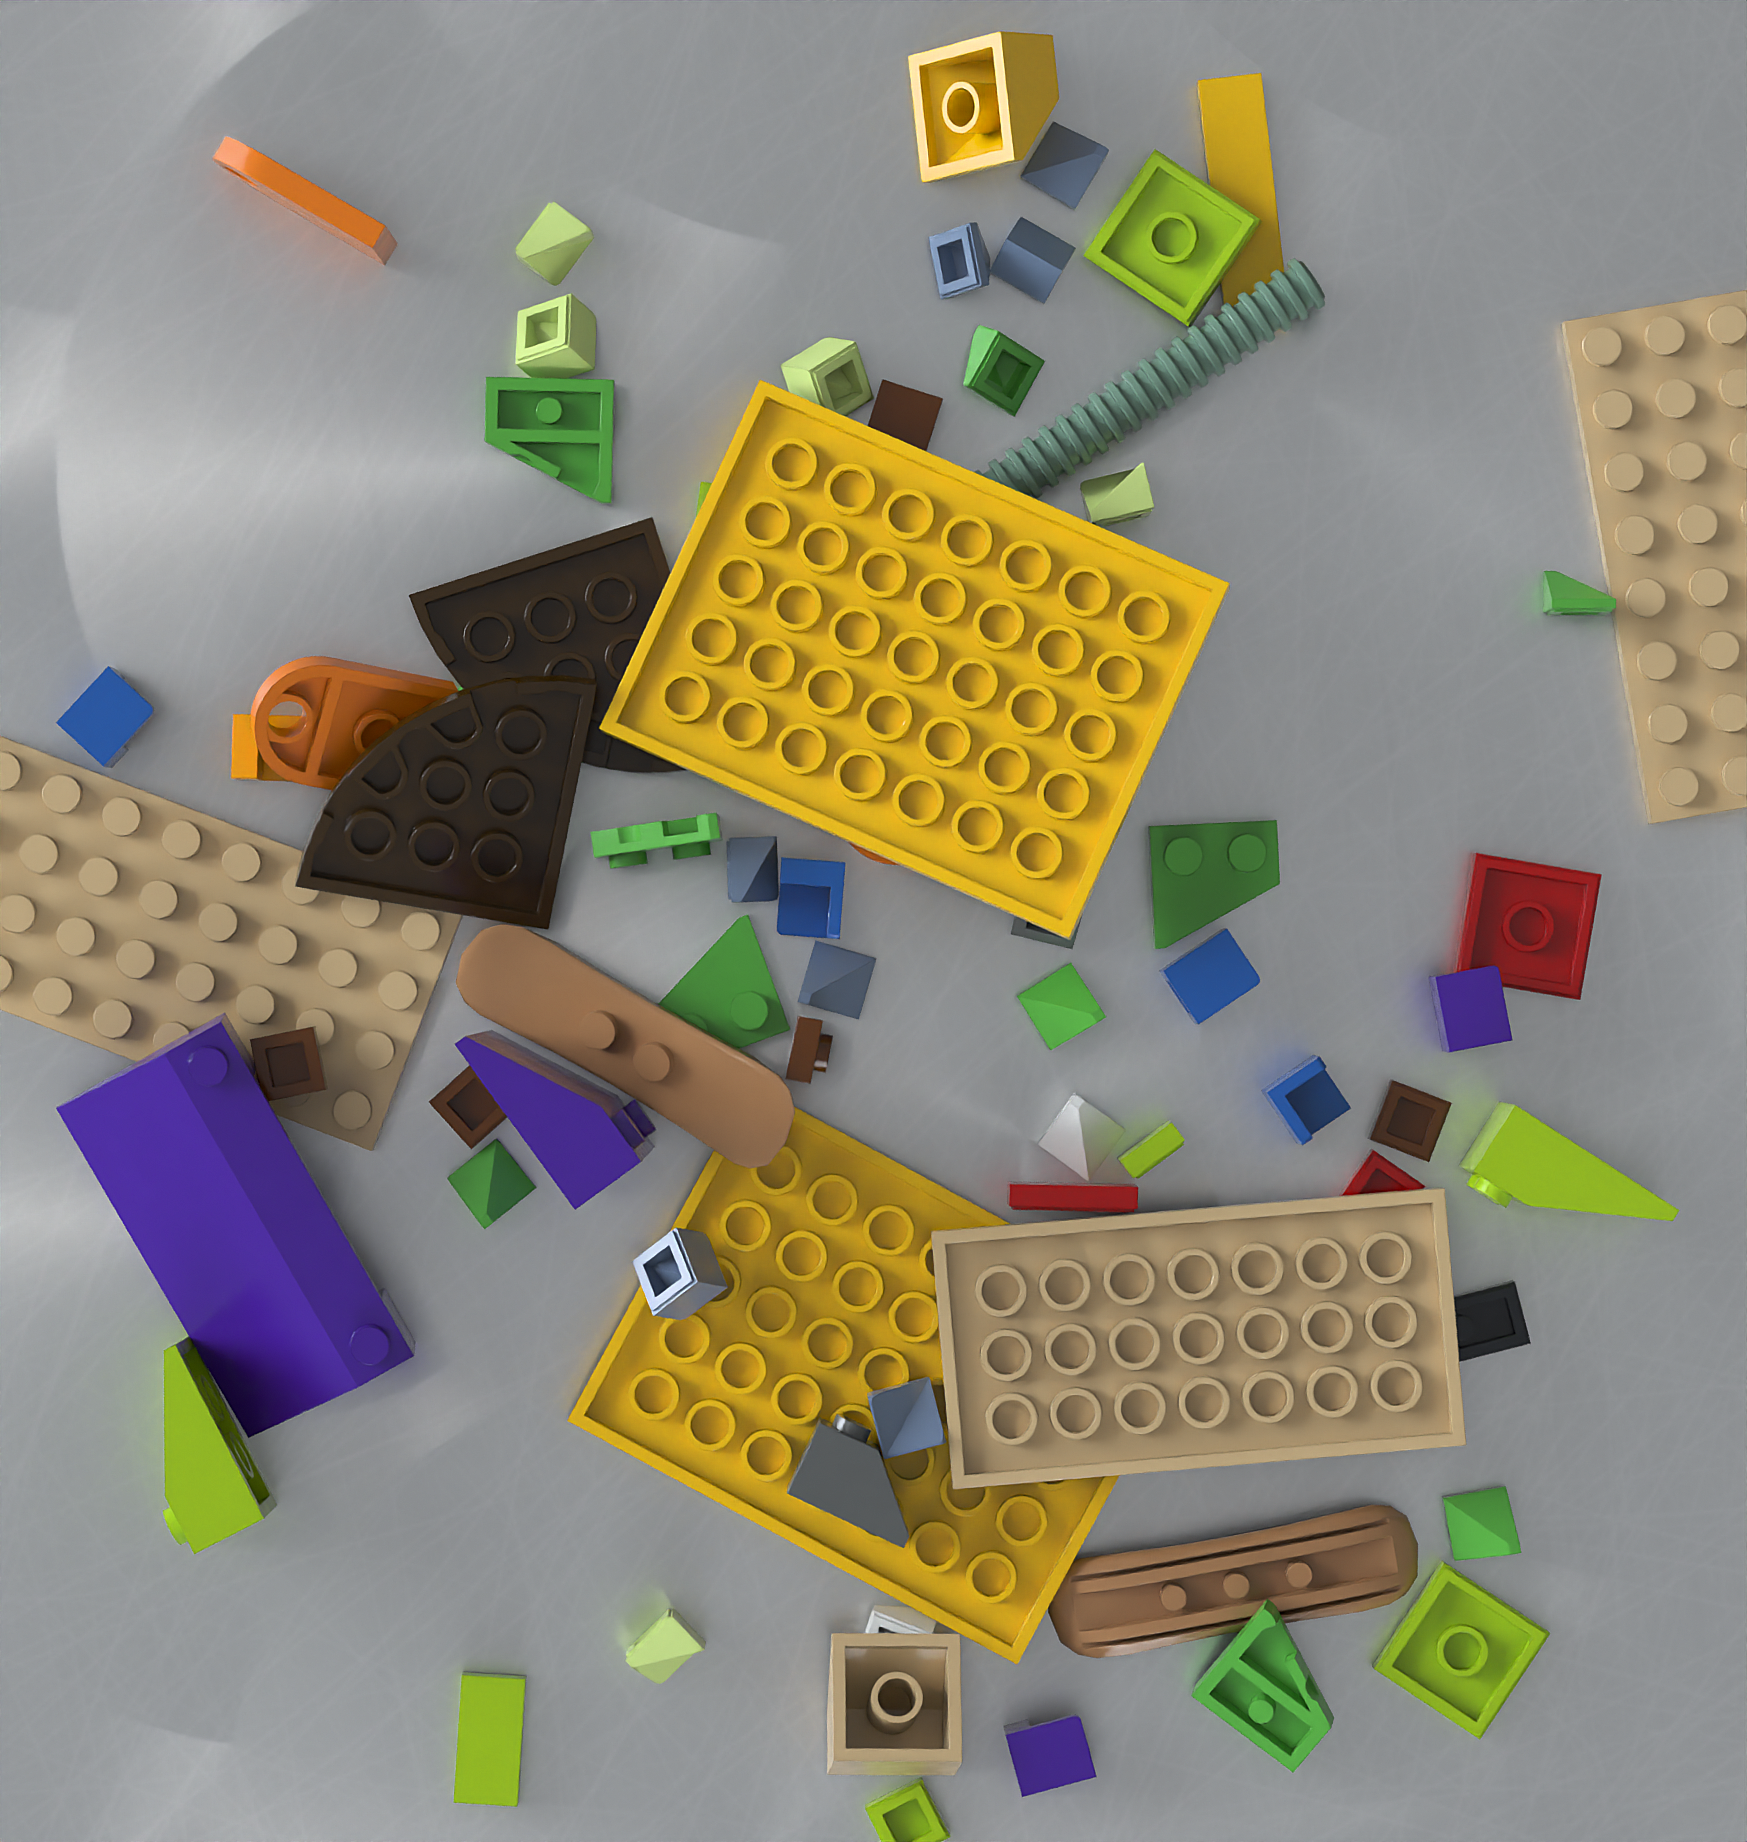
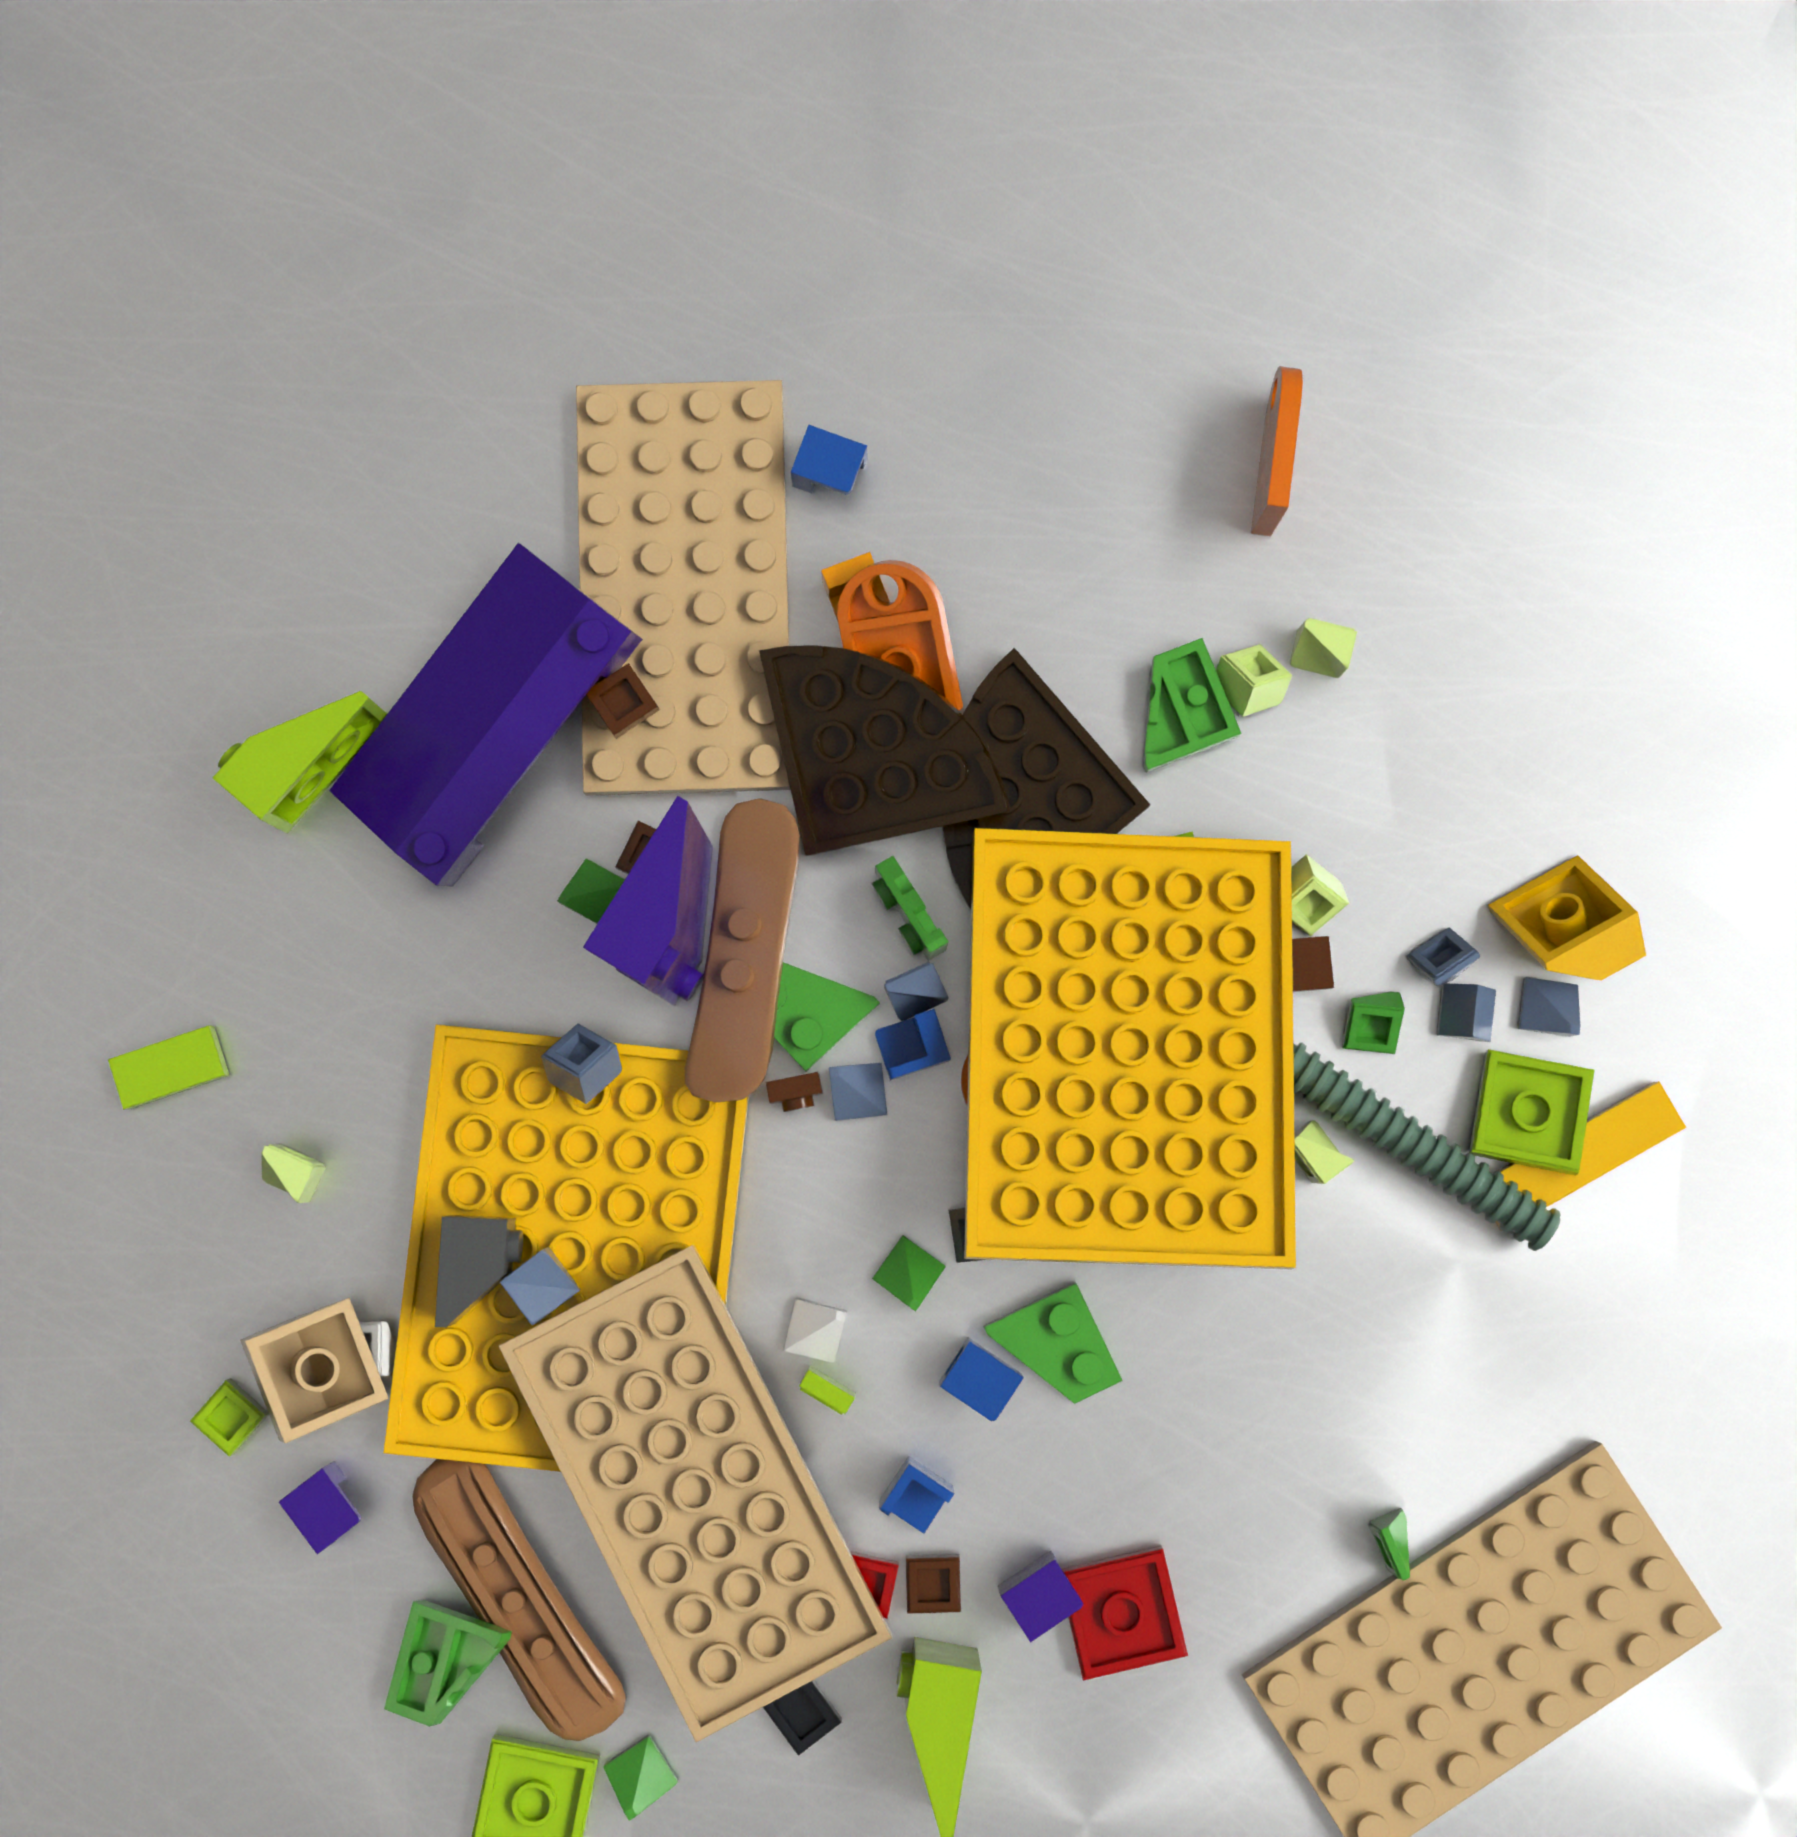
camera: 65 degrees right, 5 degrees down
red tile [1007,1181,1138,1212] -> none

